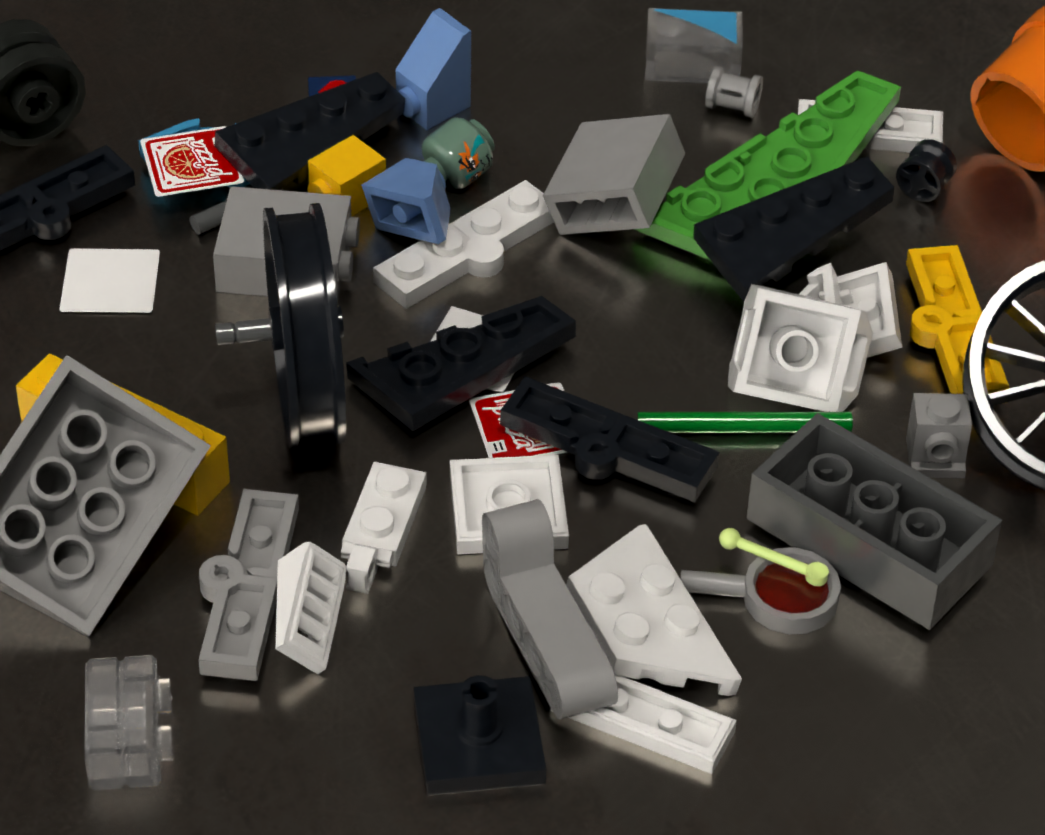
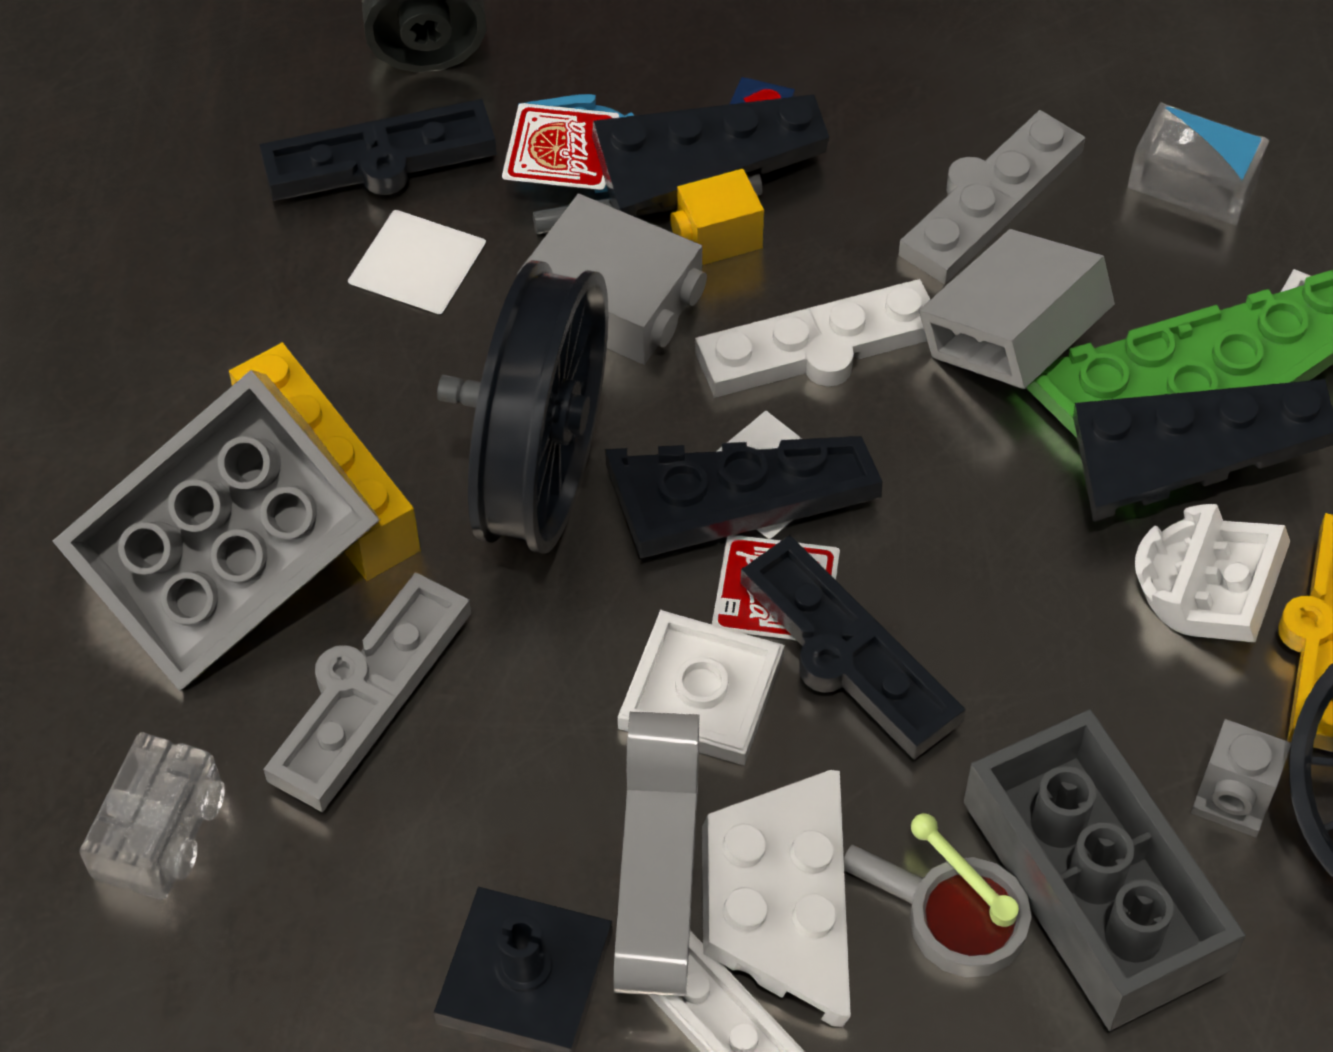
camera: 25 degrees right, 10 degrees up
white slope [275,542,346,674] -> none
white hinge [341,462,427,594] -> none
medium blue slope [362,158,451,244] -> none
medium blue slope [396,8,471,130] -> none
sand green head [421,117,495,191] -> none
green bar [637,412,853,433] -> none
light grey bush [705,66,763,118] -> none
white slope [728,284,873,412] -> none
none -> light grey hinge [899,110,1085,285]

